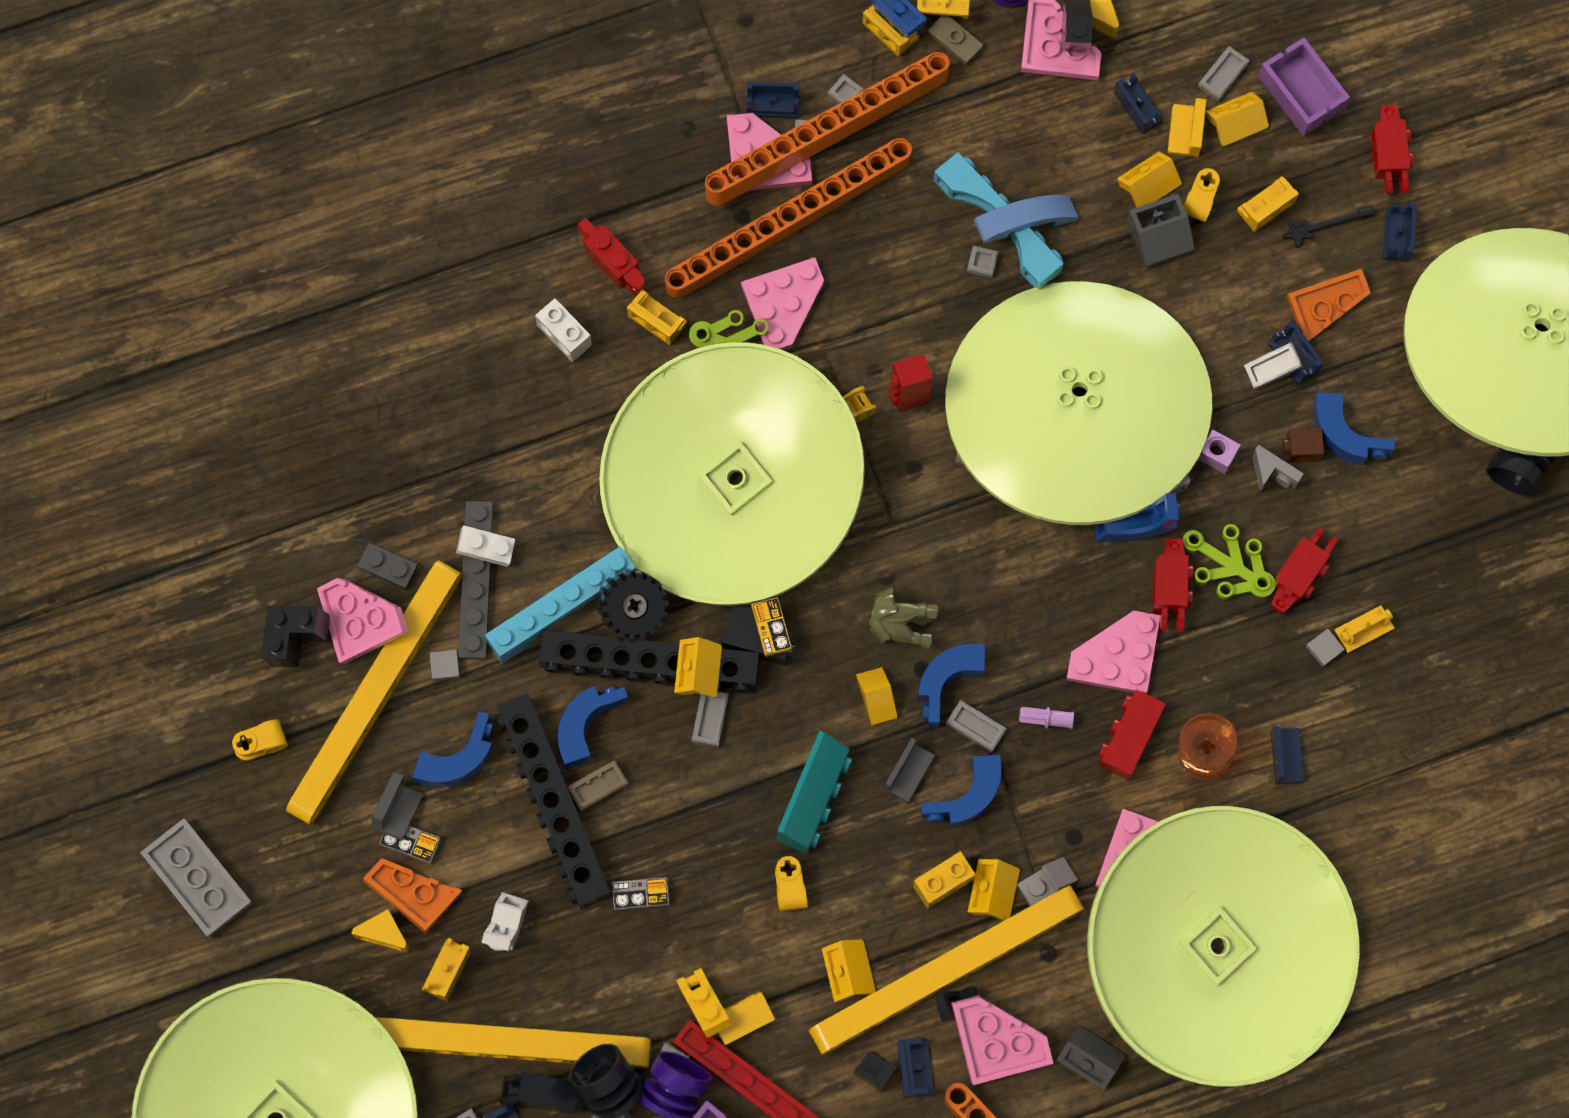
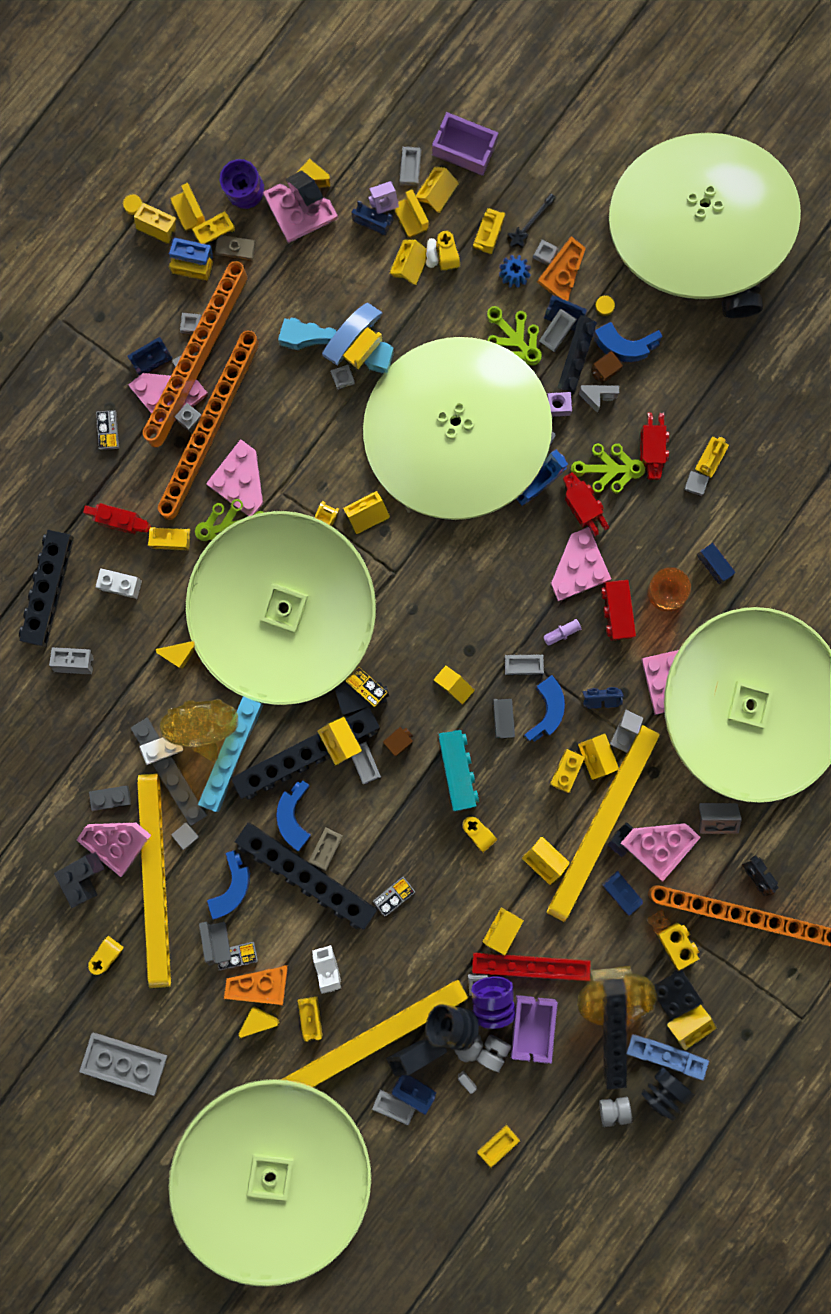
camera: 30 degrees left, 10 degrees up
black bush [597,569,669,640] -> none
yellow plate [676,968,732,1038] -> none
black panel [854,1051,898,1093] -> none
olive piece [869,585,939,649] -> none
red brick [888,354,933,412] -> none
blue arch [917,644,985,729] -> none
dark grey slope [1126,194,1195,268] -> none
red hinge [1370,104,1414,194] -> none
dark blue hinge [1383,202,1417,262] -> none
none -> black brick [19,530,74,648]
none -> light grey hinge [49,647,93,674]
none -> tile [96,410,119,450]
none -> yellow slope [156,641,195,669]
none -> clear yellow bracket [160,699,239,761]
none -> light grey brick [175,403,202,434]
none -> yellow panel [343,327,382,369]
none -> yellow panel [343,491,390,534]
none -> lavender brick [368,182,399,214]
none -> reddish brown brick [383,727,413,757]
none -> white arm [426,239,439,268]
none -> lime plant [487,306,542,366]
none -> blue gear [499,255,531,288]
none -> light grey tile [533,240,558,266]
none -> black plate [557,315,597,395]
none -> dark blue hinge [582,687,624,709]
none -> yellow tile [595,296,615,316]

